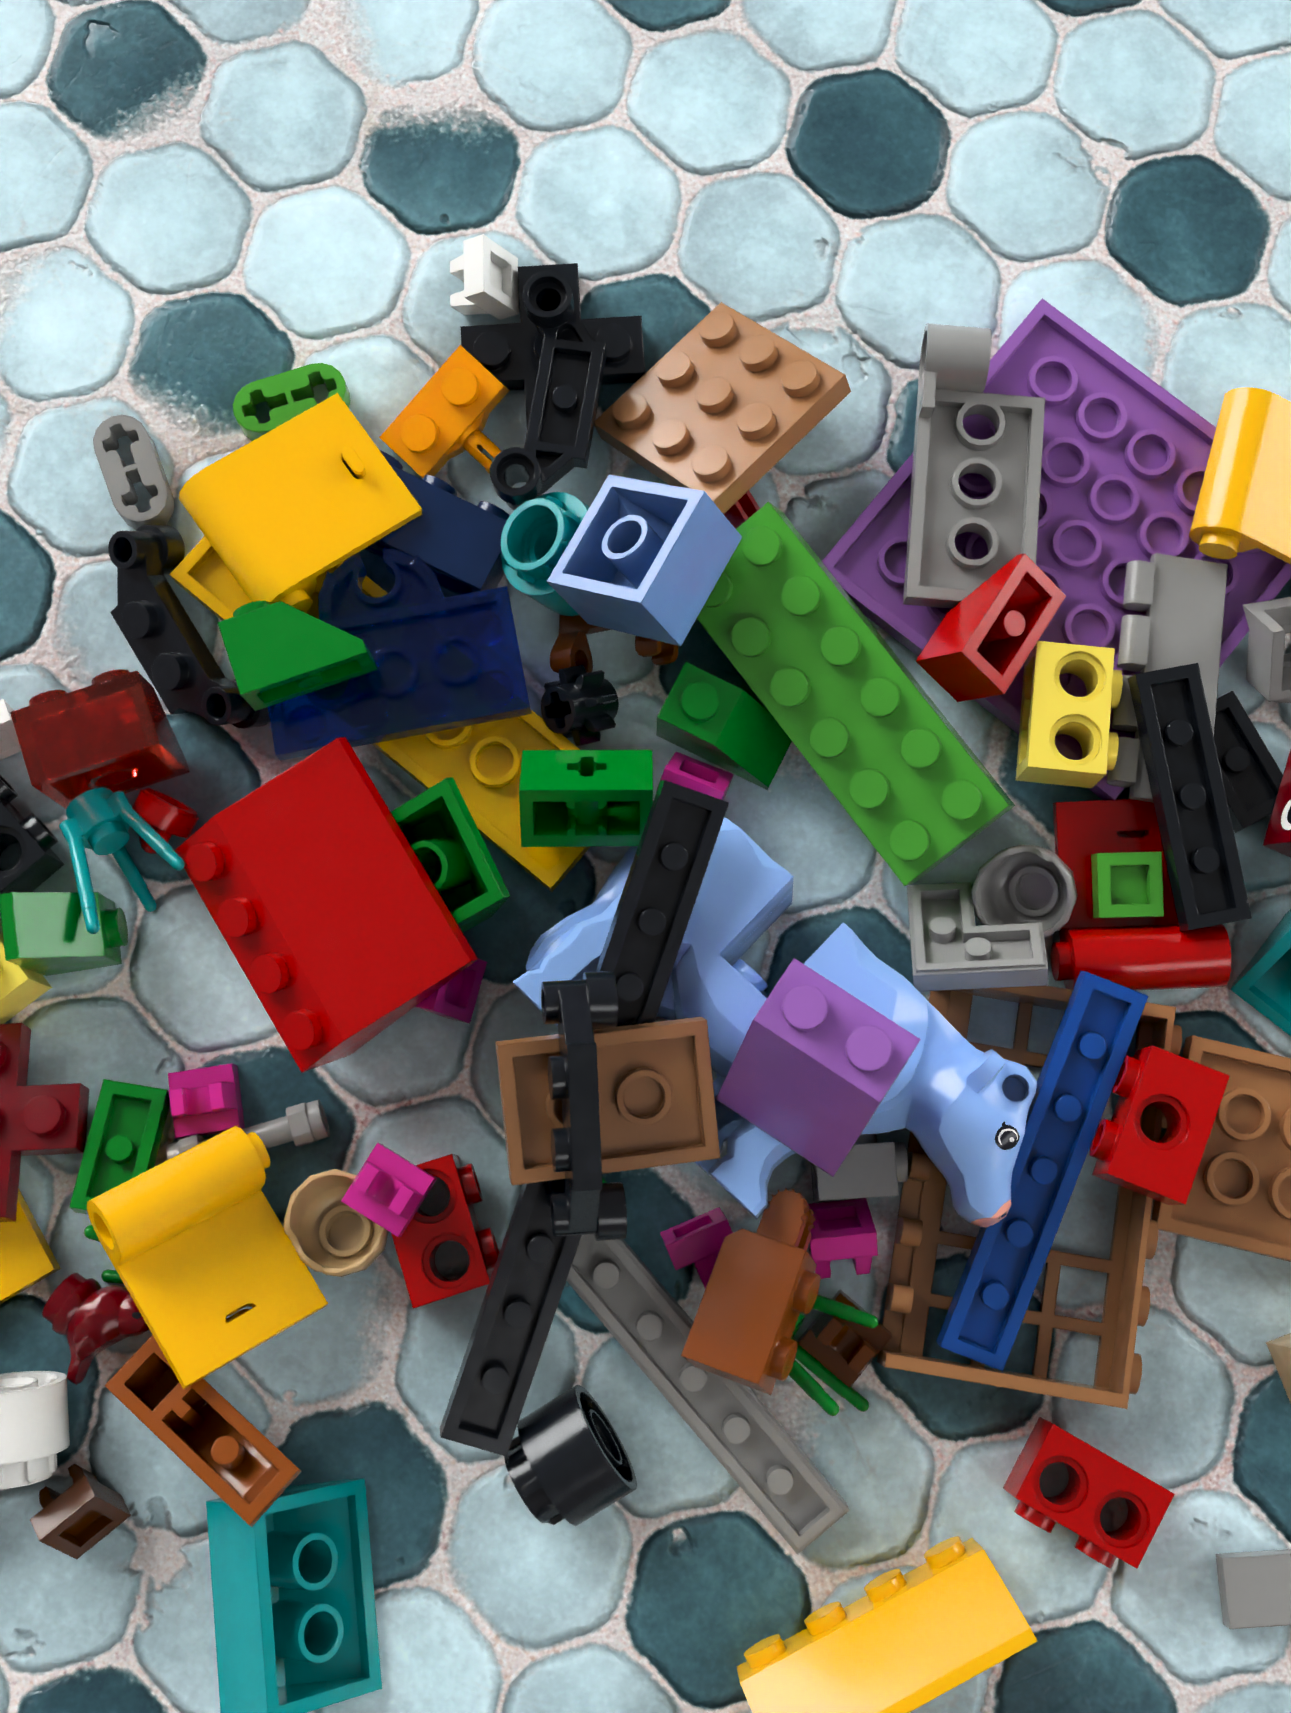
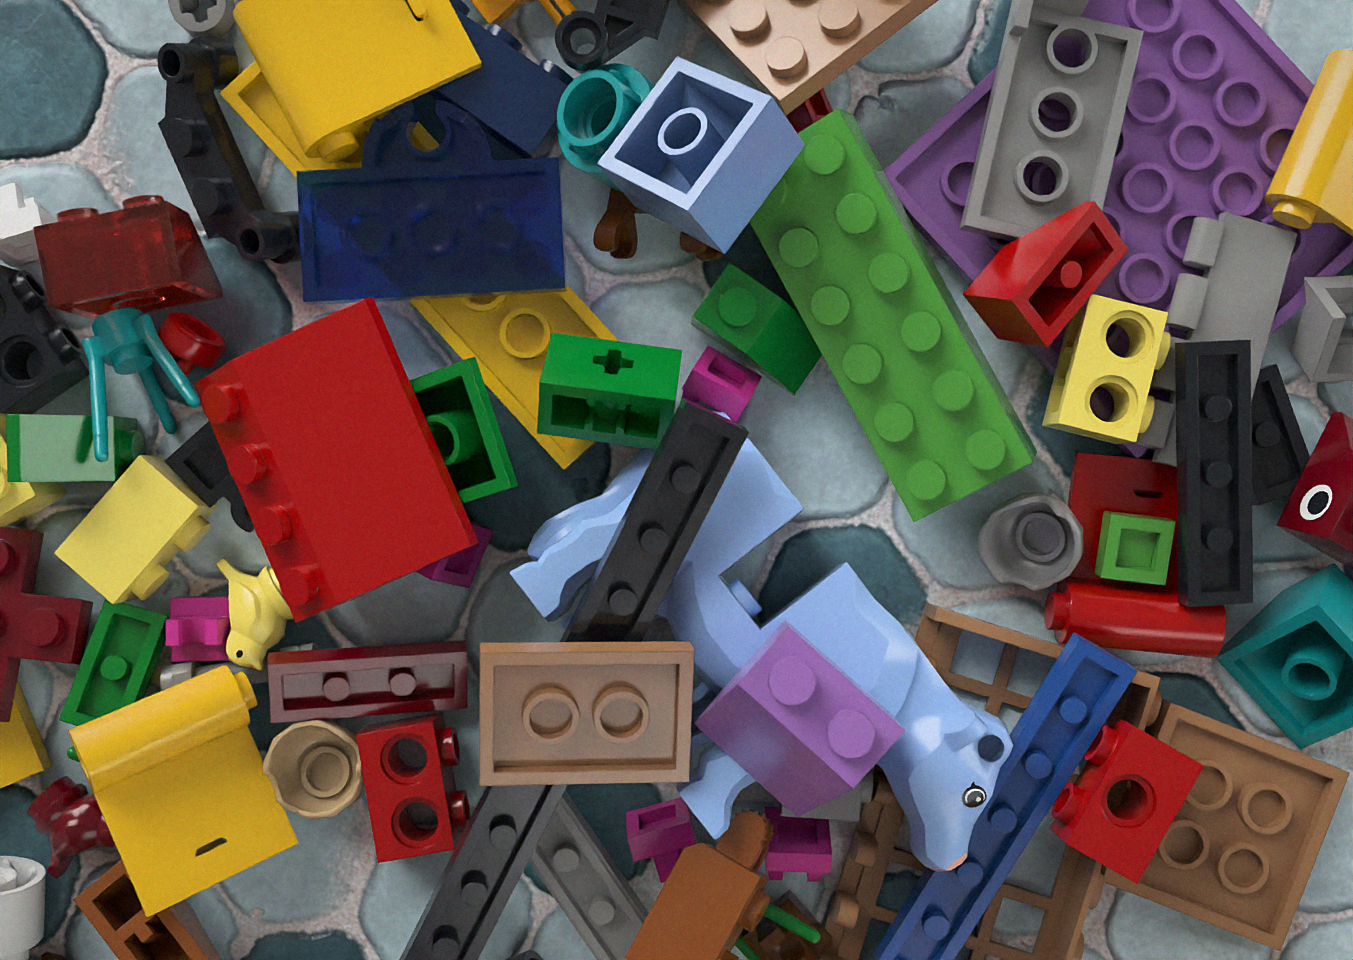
camera: 10 degrees right, 10 degrees up
green slope [217,601,377,711] -> none
dark pink tile [341,1143,437,1237] -> none
black gear [541,665,619,746] -> none
black plate [541,971,627,1241] -> none
light grey tile [907,882,1048,991] -> none
none -> light yellow brick [54,455,218,604]
none -> black plate [164,421,254,533]
none -> light yellow animal [216,558,294,671]
none -> plate [267,640,468,723]

